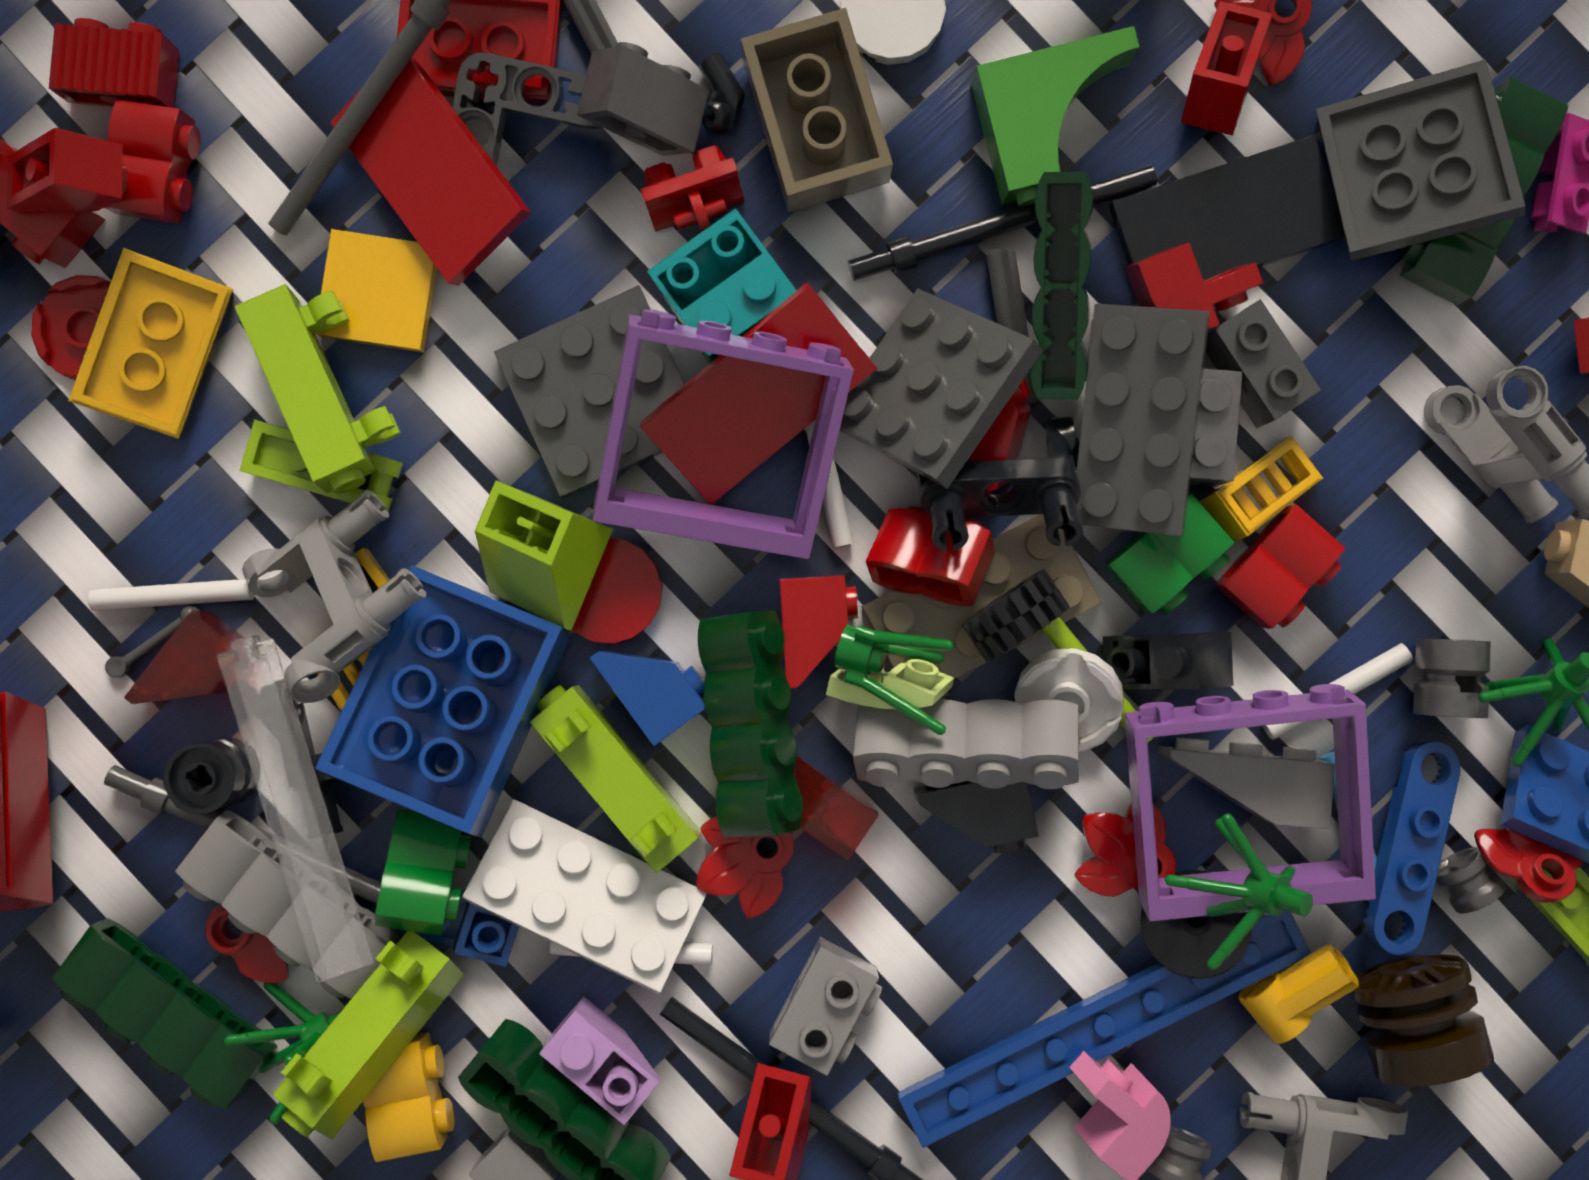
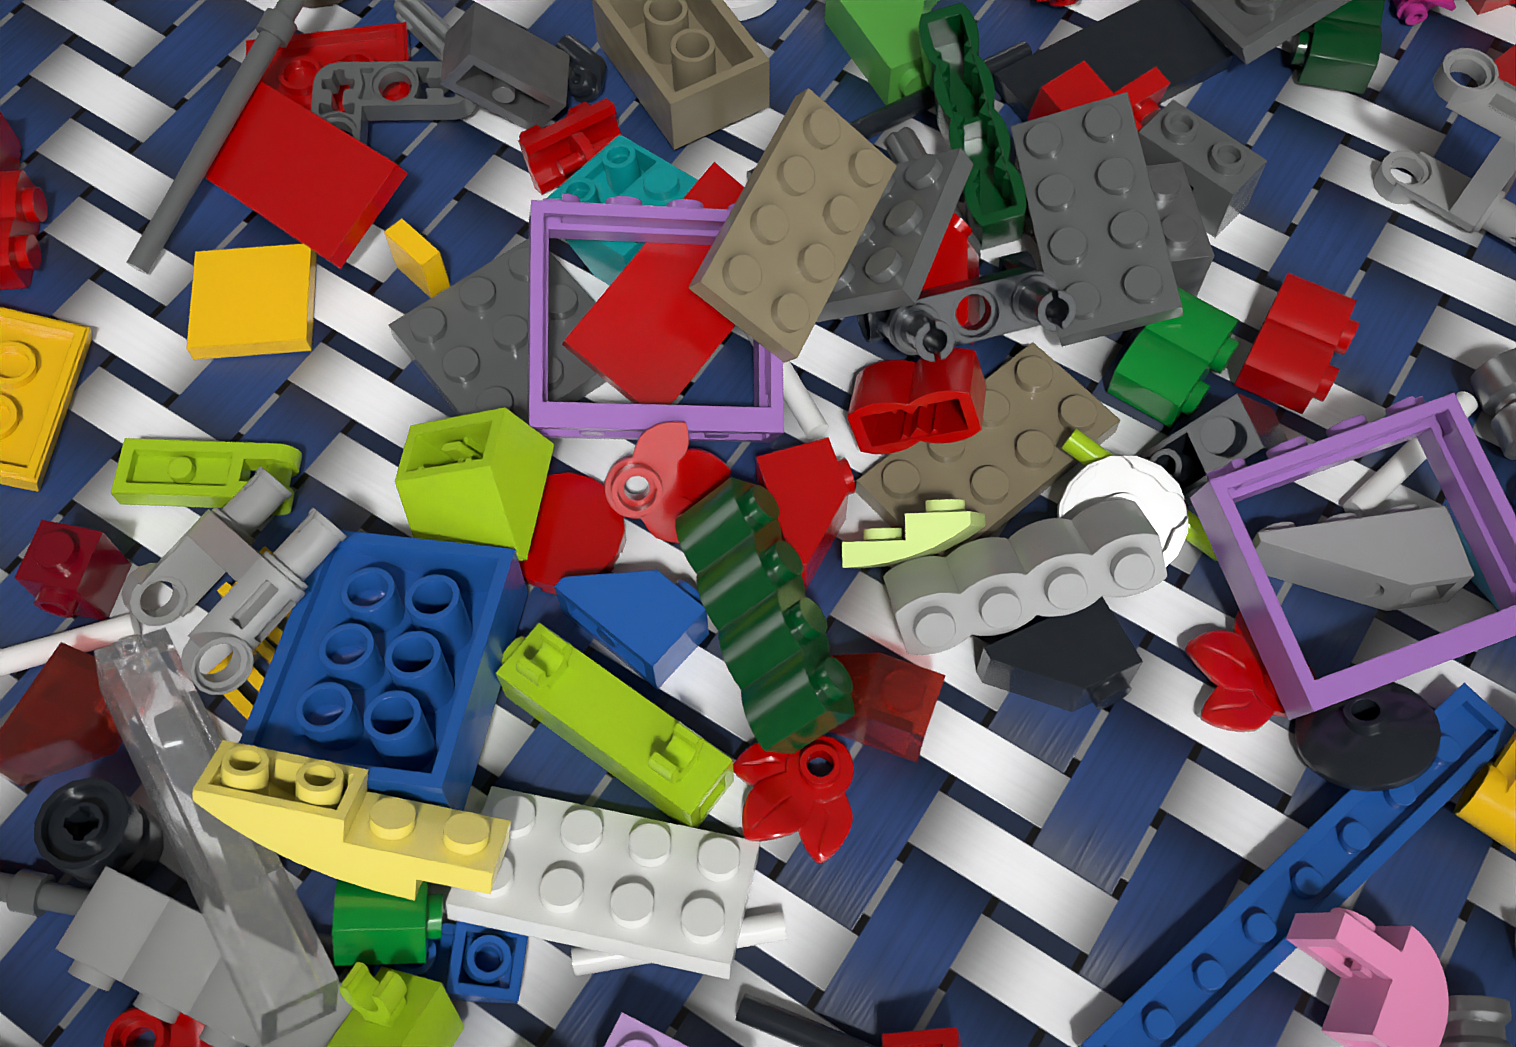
camera: 15 degrees left, 25 degrees down
lime brick [234,284,401,494] -> none
light grey brick [769,937,882,1076] -> none
green plant [834,625,954,735] -> none
black tyre [961,569,1069,662] -> none
green plant [1164,813,1313,970] -> none
yellow slope [1200,436,1323,542] -> none
none -> dark red brick [14,520,132,621]
none -> light yellow slope [192,740,511,900]
none -> yellow tile [384,219,450,298]
none -> plate [604,421,731,543]
none -> dark tan plate [688,88,897,363]

